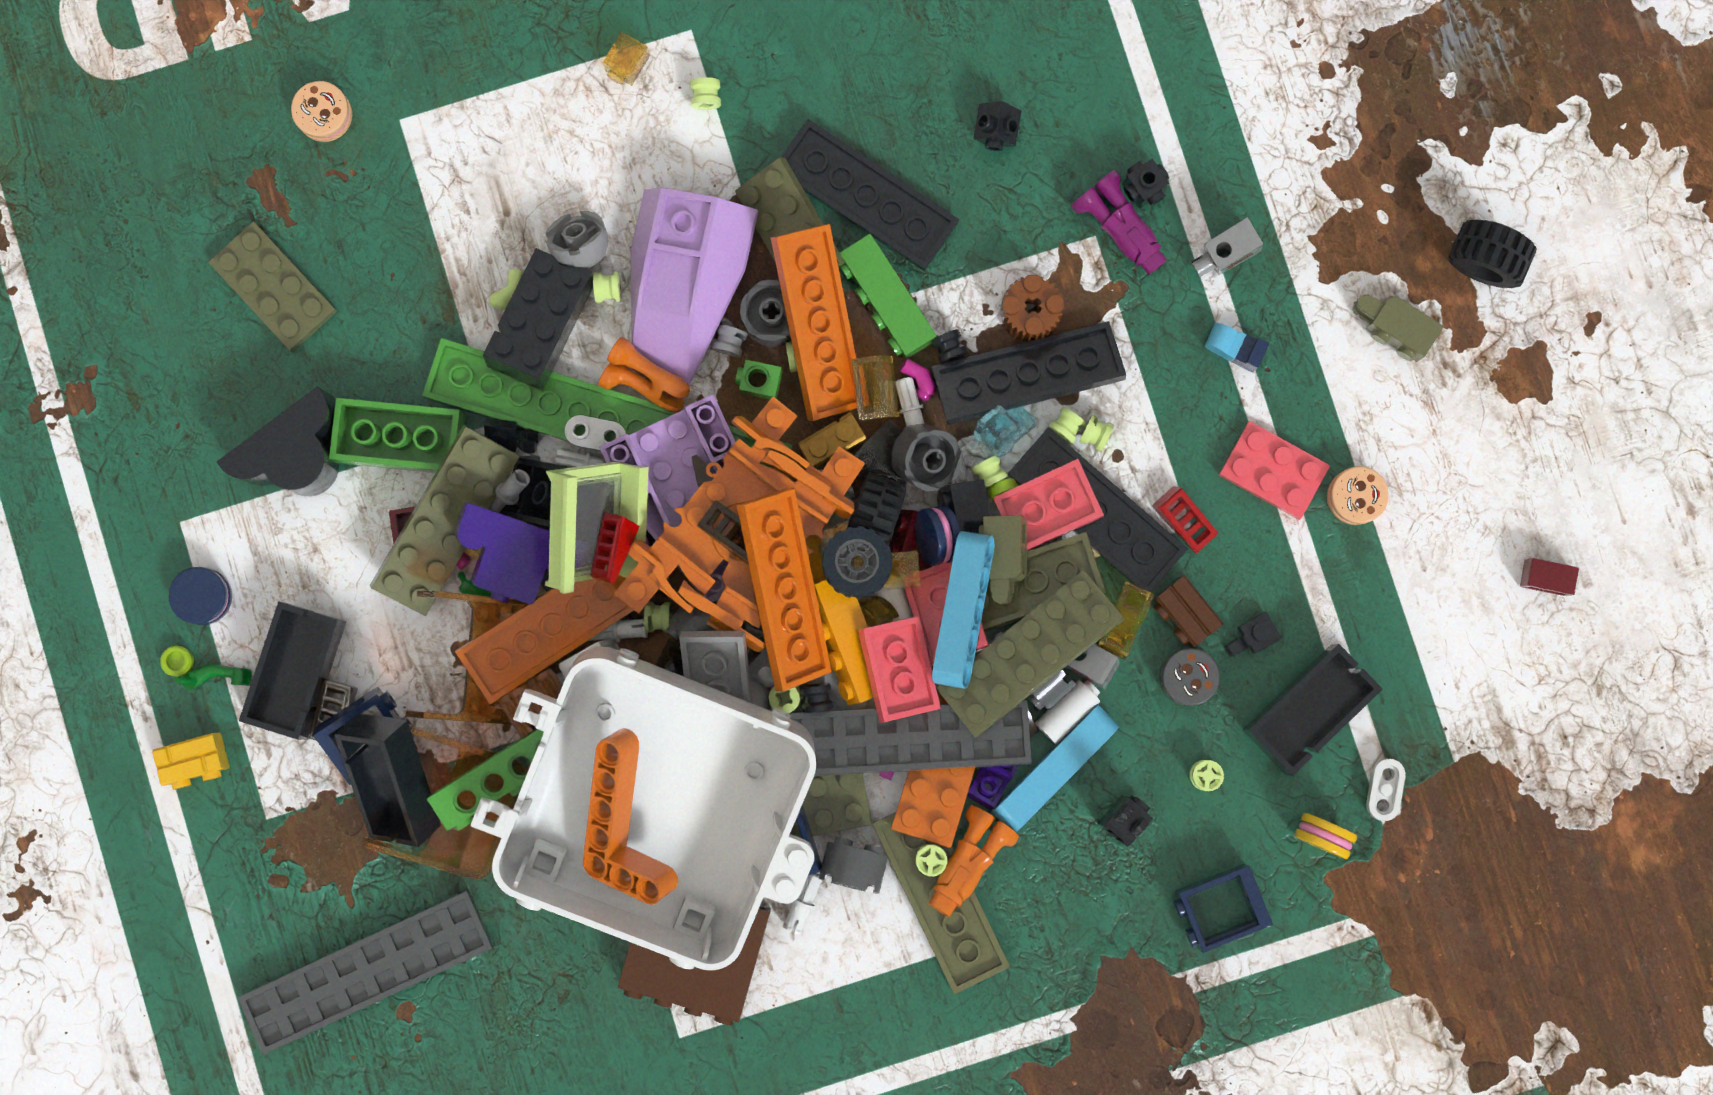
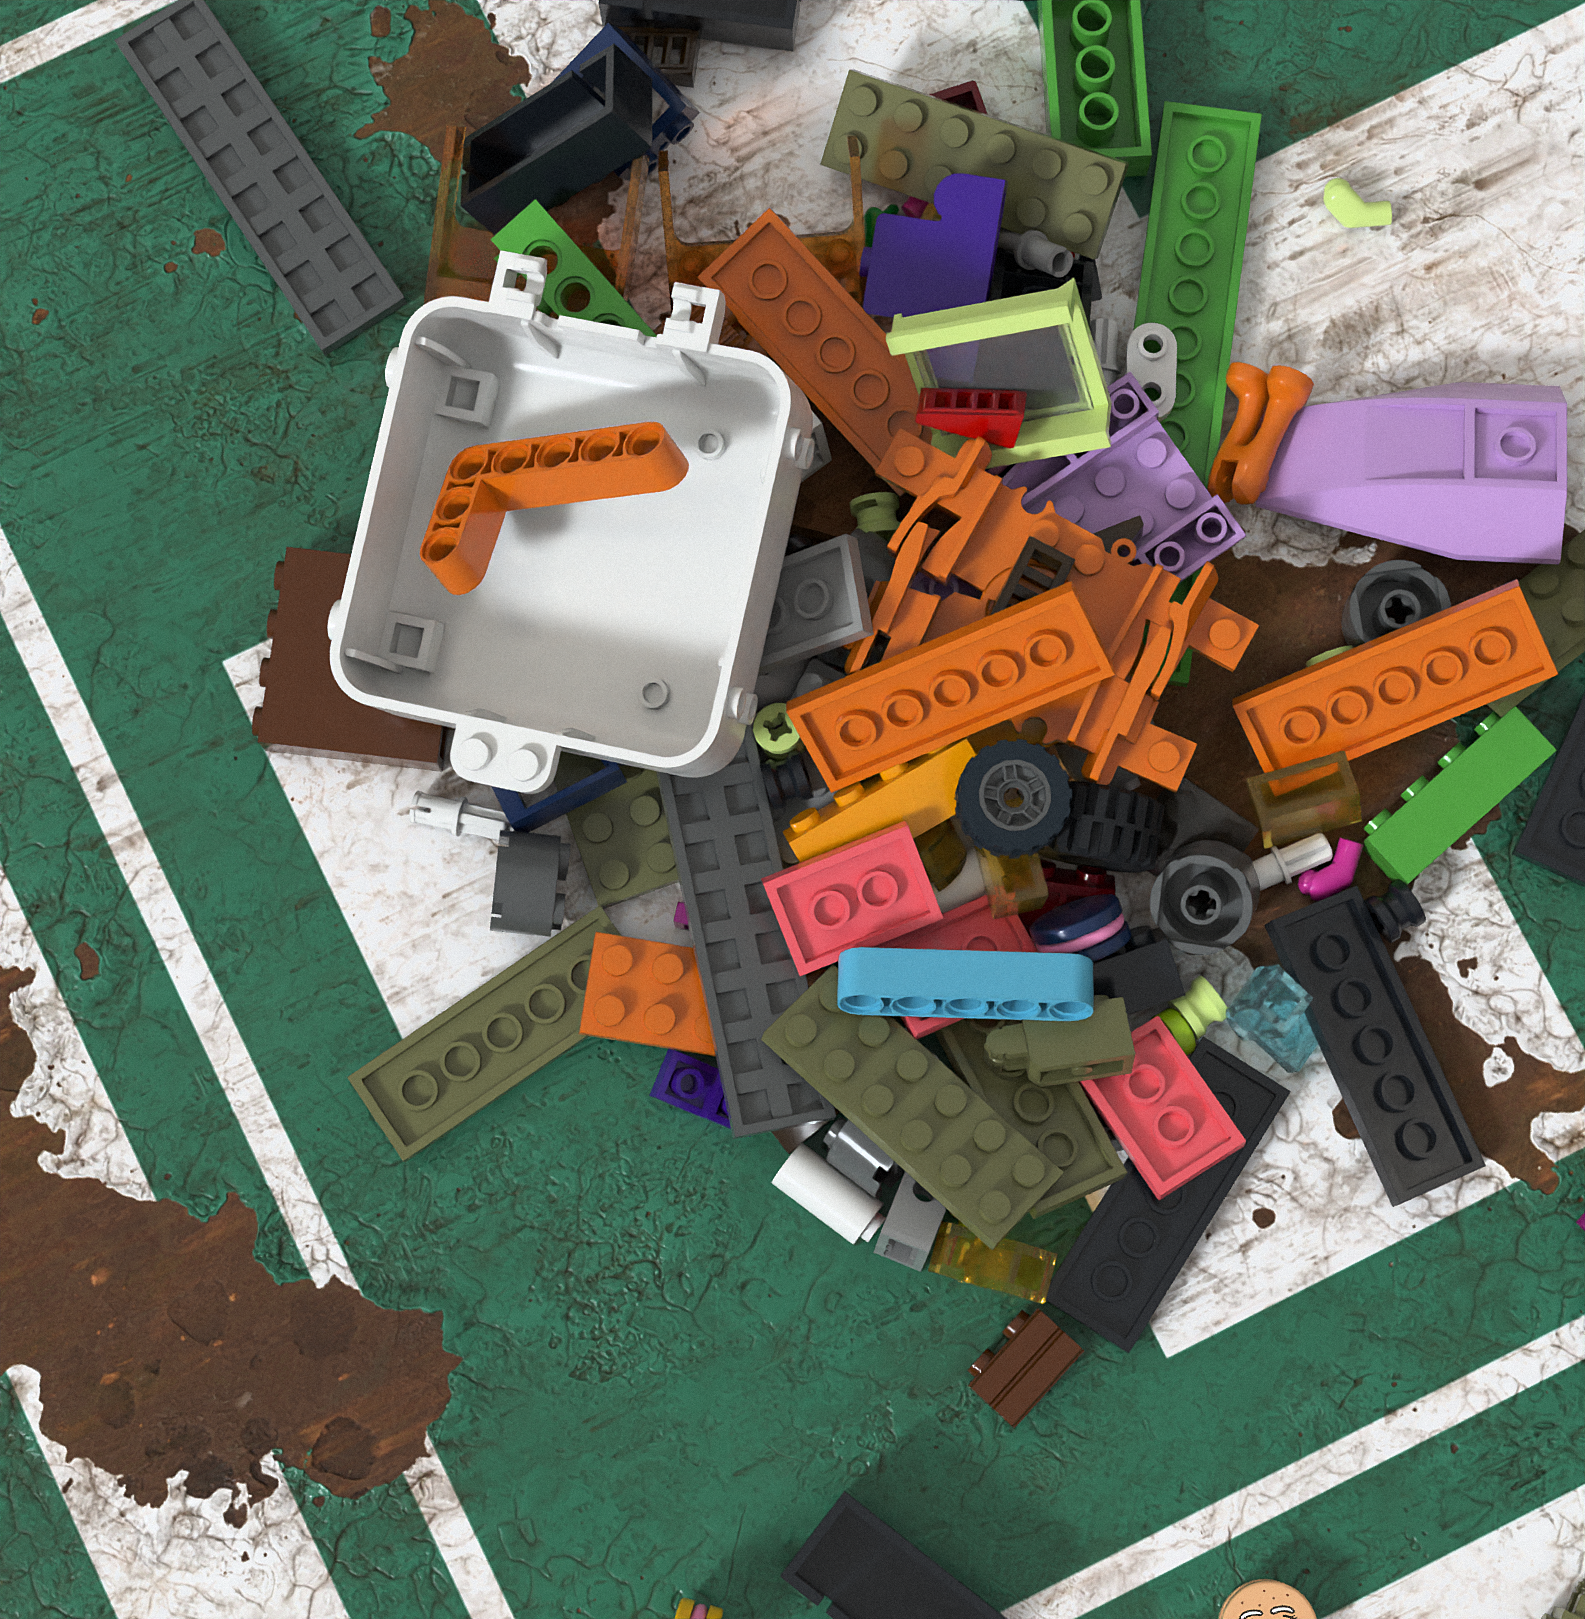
camera: 85 degrees right, 5 degrees down
black piece [483,248,593,390] -> none
black plate [484,418,539,453] -> none
light grey cylinder [545,211,609,269] -> none
white axle [589,618,648,642] -> none
yellowish green wheel [593,271,621,303] -> none
light grey wheel [712,325,748,358] -> none
bright green brick [735,360,783,400] -> none
pearl gold brick [797,412,867,469] -> none
yellowish green wheel [915,844,947,876] -> none
orange piece [928,805,1019,917] -> none
medium azure beam [991,704,1120,832] -> none
dark orange brick [1000,275,1064,341] -> none
yellowish green wheel [1048,407,1087,445] -> none
yellowish green wheel [1079,414,1114,452] -> none
black hinge [1097,795,1153,847] -> none
red slope [1152,486,1218,554] -> none
dark grey head [1159,648,1220,706] -> none
dark blue window [1173,864,1273,953] -> none
yellowish green wheel [1189,760,1224,791] -> none
leg [1205,323,1270,373] -> none
coral plate [1218,421,1330,520] -> none
black plate [1224,611,1282,657] -> none

